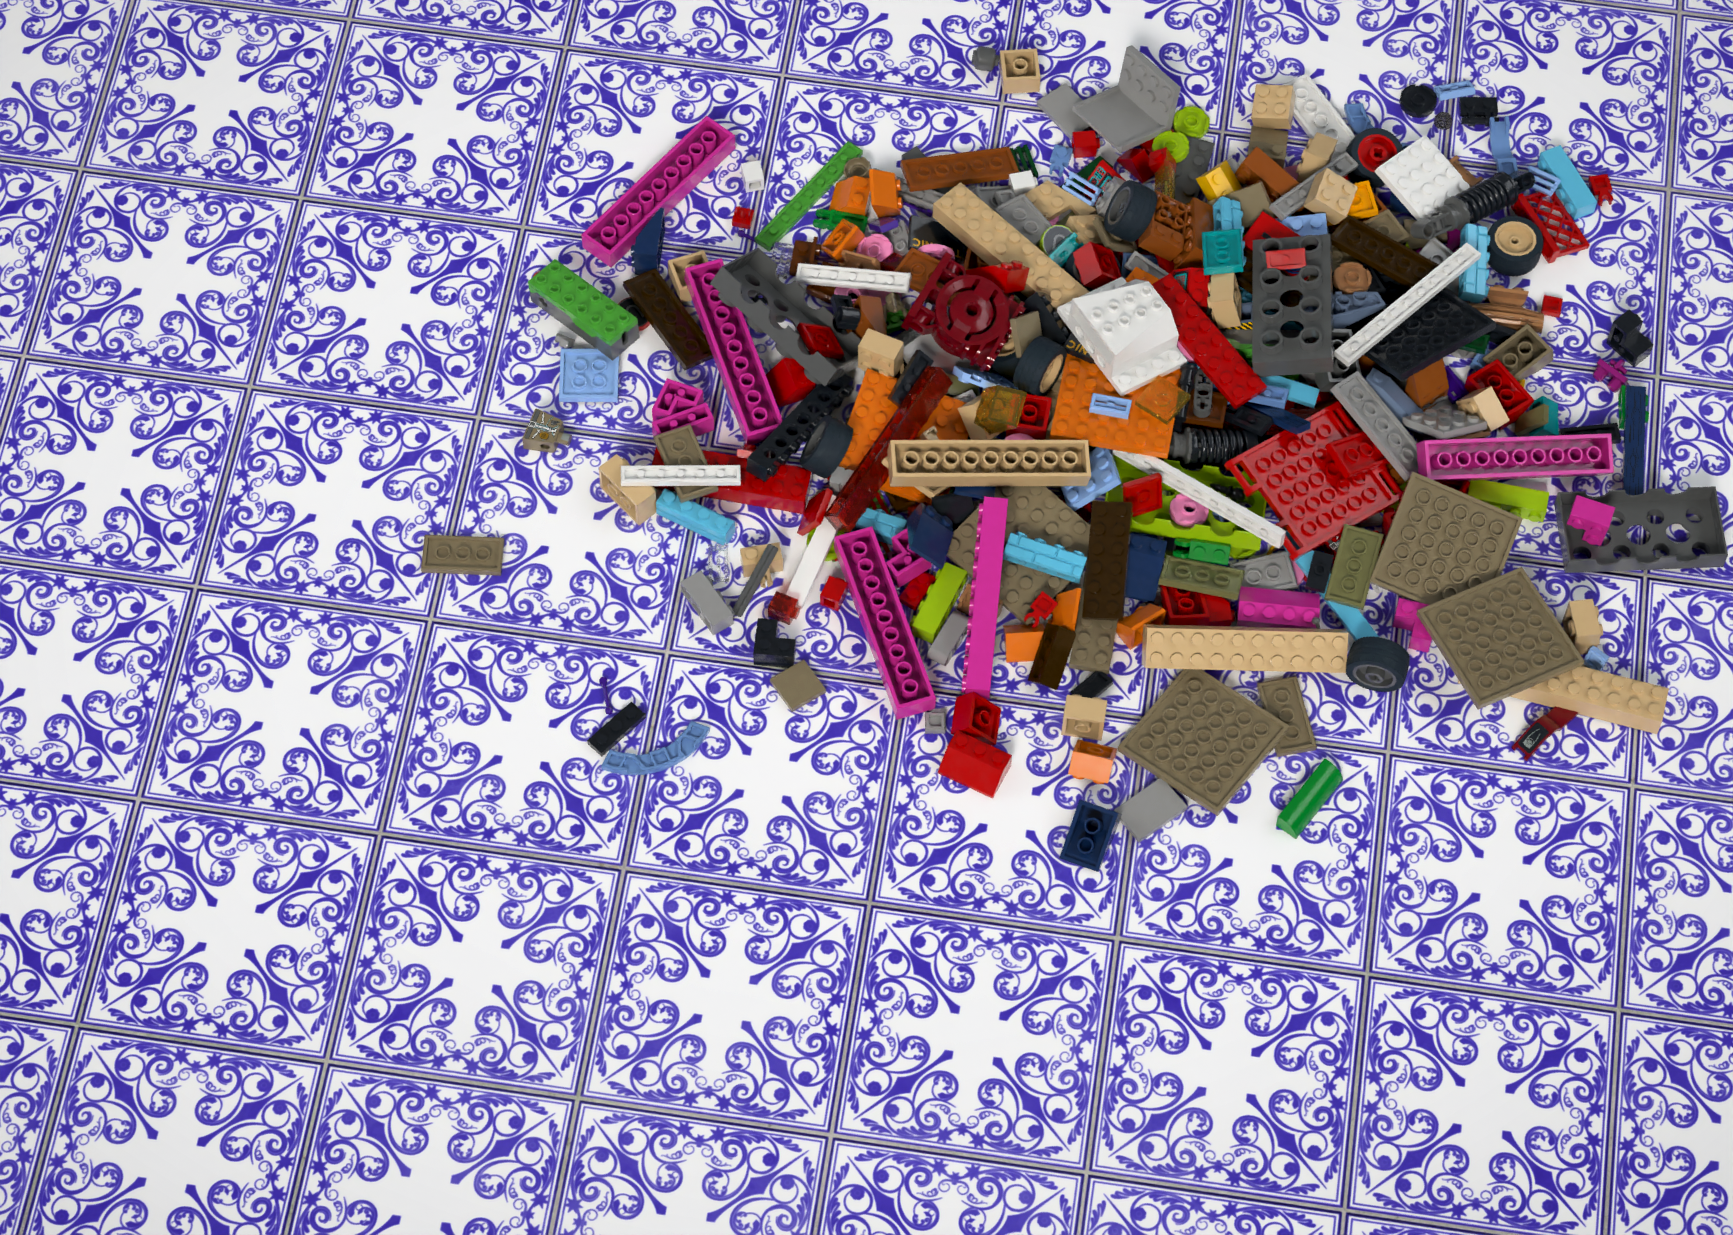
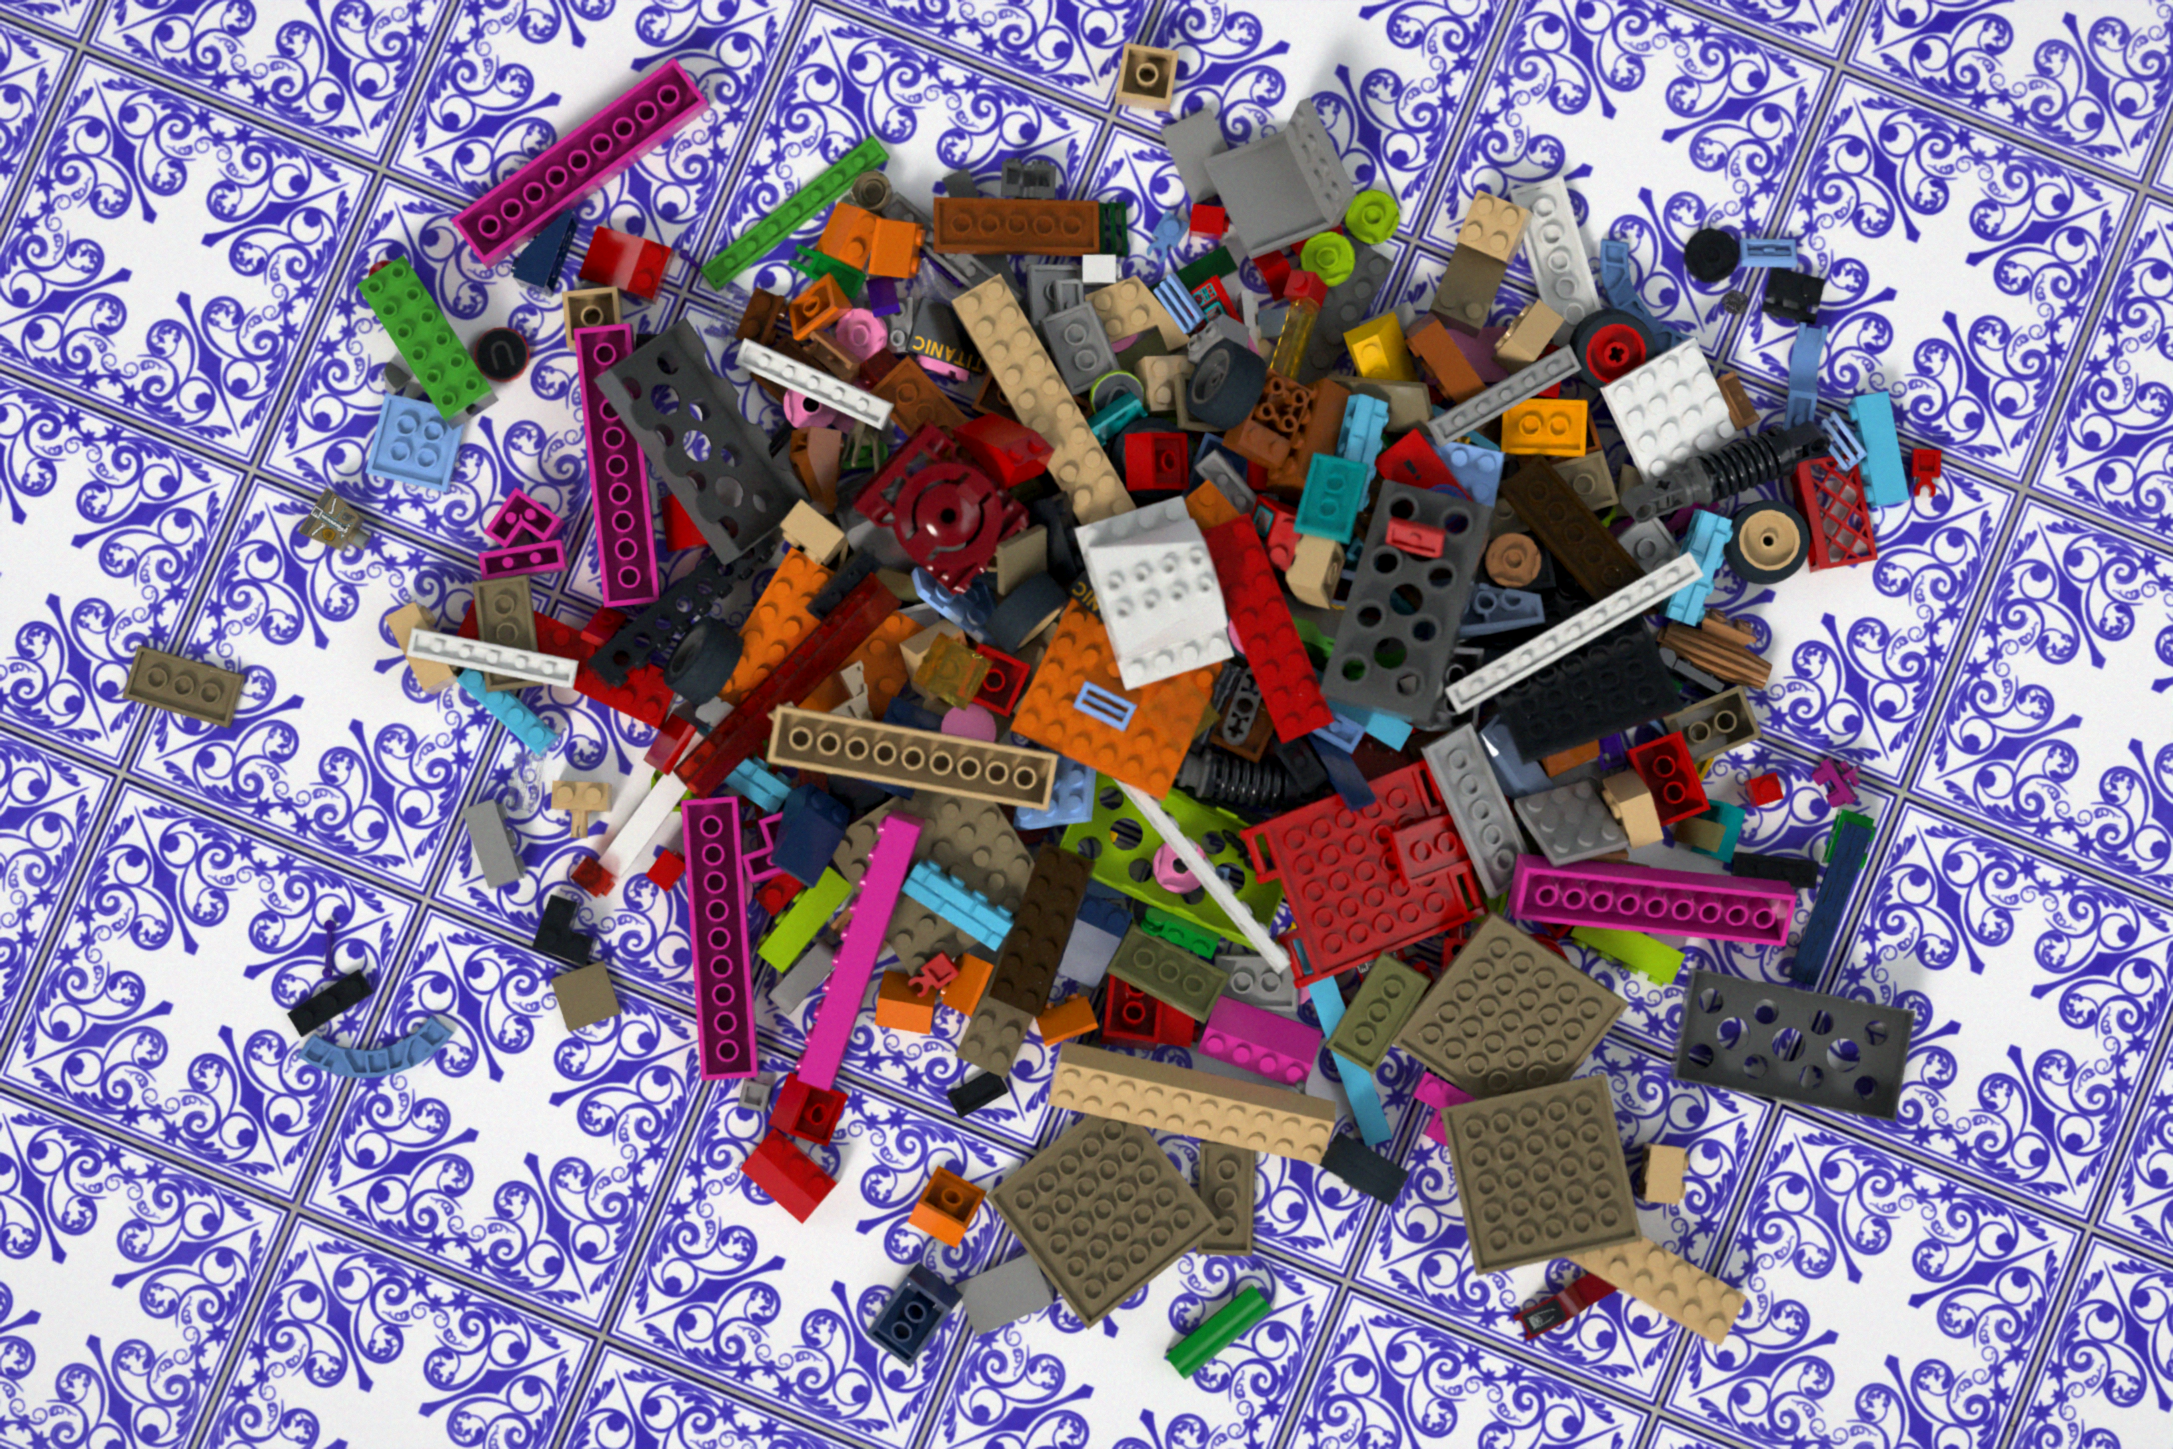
camera: 15 degrees right, 25 degrees up
dark brown plate [623,268,714,371] -> none
red tile [732,206,754,229] -> none
dark grey axle [733,544,778,617] -> none
white brick [741,160,764,193] -> none
red tile [796,322,844,359] -> none
black plate [830,294,861,330] -> none
dark grey head [972,46,999,72] -> none
dark brown panel [1028,623,1076,690] -> none
tan brick [1061,694,1107,741] -> none
red tile [1123,472,1162,517] -> none
tan brick [1304,168,1358,225] -> none
black plate [1305,550,1334,593] -> none
red tile [1541,295,1563,318] -> none
dark pink brick [1567,495,1615,546] -> none
light blue tile [1584,645,1610,671] -> none
black brick [1606,310,1654,367] -> none
none -> red slope [578,226,675,305]
none -> clear slope [915,257,956,307]
none -> dark grey cylinder [1001,158,1056,200]
none -> red brick [1743,772,1784,808]

